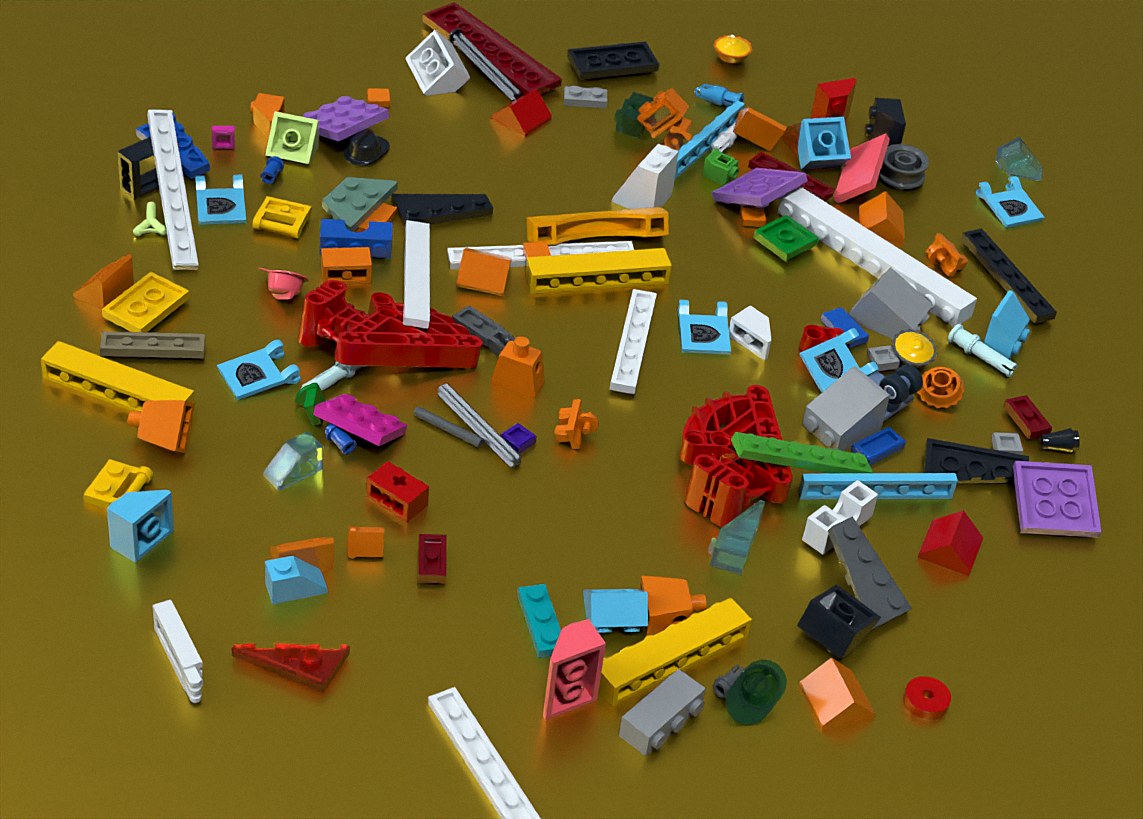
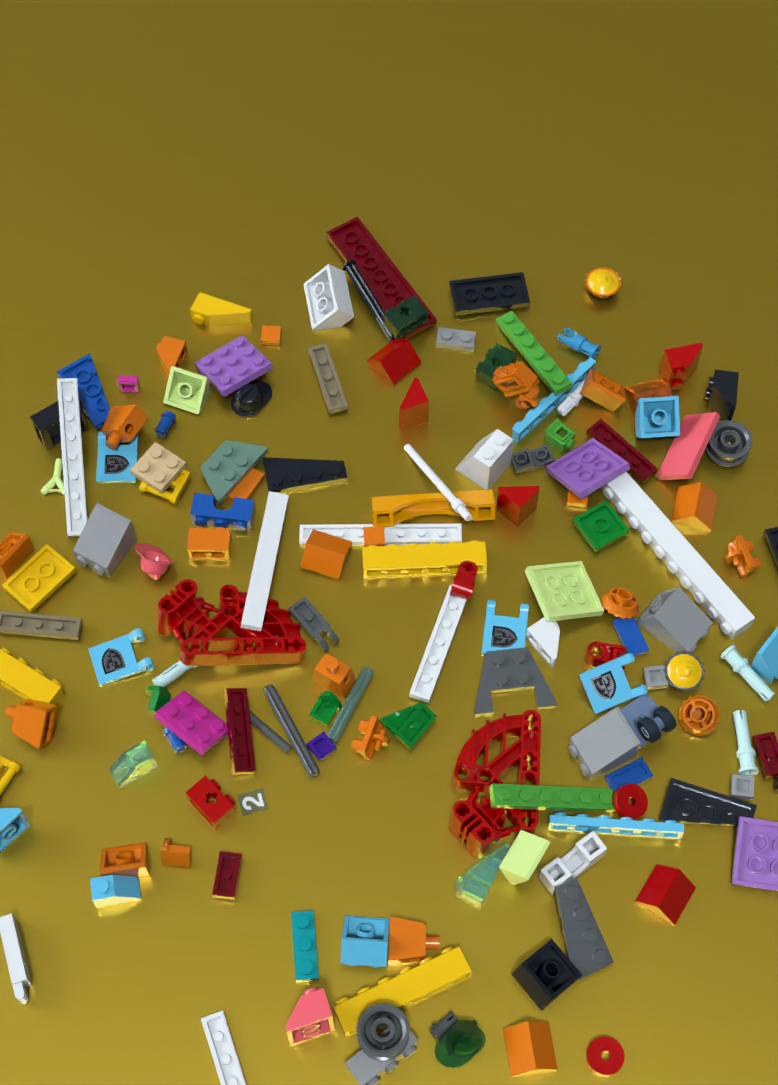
camera: 15 degrees right, 20 degrees up
clear red wing [232,643,350,693] -> none
none -> light grey slope [73,503,137,577]
none -> orange torso [102,404,148,450]
none -> tan plate [130,442,187,494]
none -> yellow slope [190,292,253,326]
none -> dark red plate [224,688,256,775]
none -> olive sticker [237,788,268,816]
none -> dark tan plate [308,343,348,414]
none -> green tile [309,691,342,728]
none -> sand green axle [327,666,373,742]
none -> dark grey wheel [357,1003,409,1061]
none -> green wing [379,702,437,749]
none -> clear green brick [383,295,428,340]
none -> red slope [399,378,429,430]
none -> white bar [404,444,472,521]
none -> red piece [450,561,478,600]
none -> dark grey wing [474,647,557,717]
none -> bright green plate [496,311,572,396]
none -> red slope [496,486,539,527]
none -> yellowish green slope [499,830,551,885]
none -> dark grey slope [511,443,555,473]
none -> yellowish green plate [525,561,604,622]
none -> orange piece [601,587,640,619]
none -> red piece [613,783,648,819]
none -> light aqua pin [733,710,759,776]

